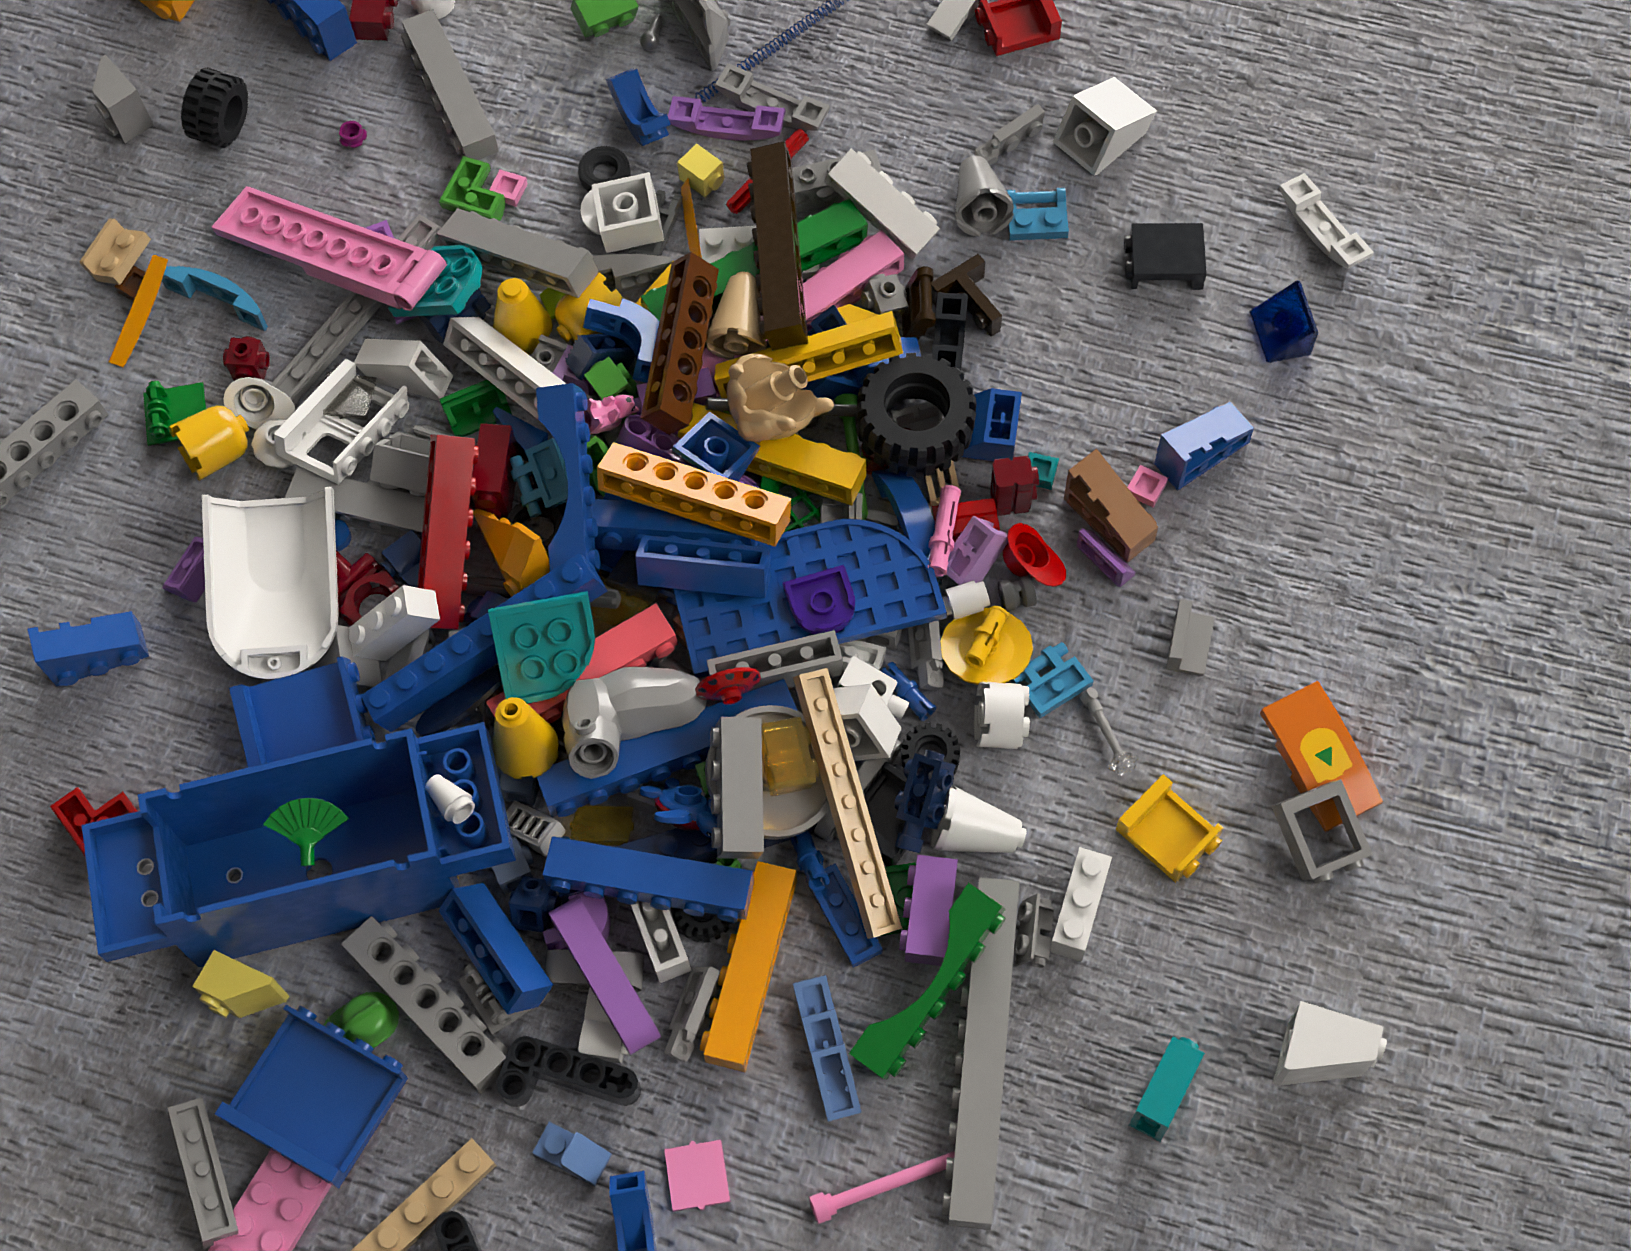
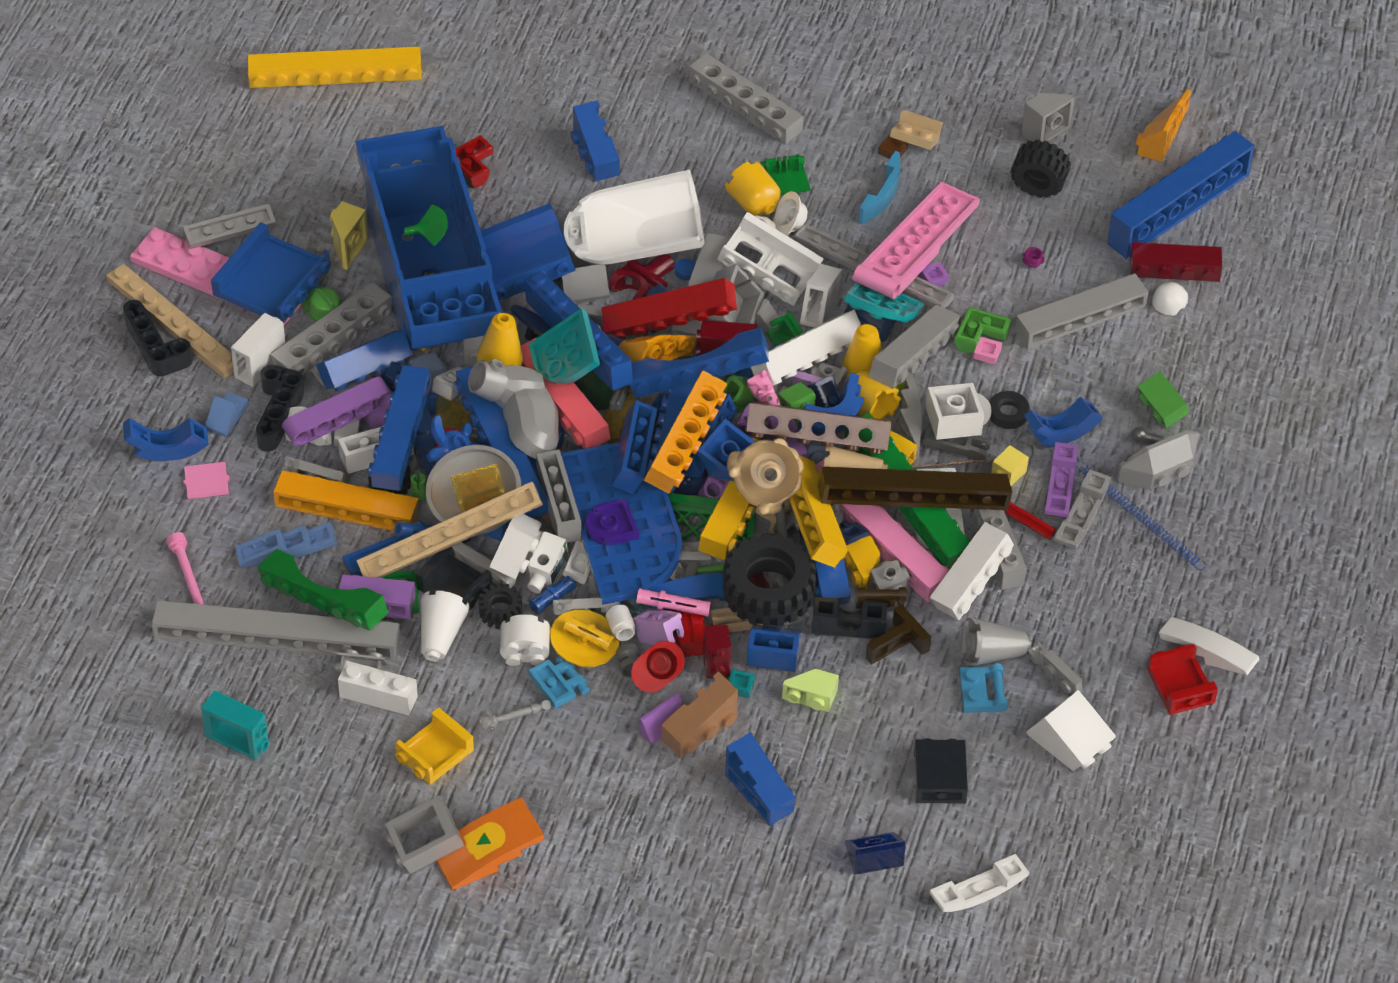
camera: 85 degrees right, 15 degrees down
light orange sticker [109,254,168,368] -> none
dark red brick [223,336,270,381] -> none
clear smoke piece [323,372,377,420] -> none
white brick [349,585,440,661] -> none
white cone [425,774,475,824] -> none
red dish [695,667,761,704] -> none
light grey brick [710,717,764,859] -> none
dark blue brick [895,749,956,853] -> none
bright pink plate [1127,465,1168,508] -> none
light grey panel [1166,599,1214,676] -> none
white slope [1273,1001,1387,1086] -> none
none -> white brick [231,313,285,387]
none -> yellowish green slope [782,669,839,712]

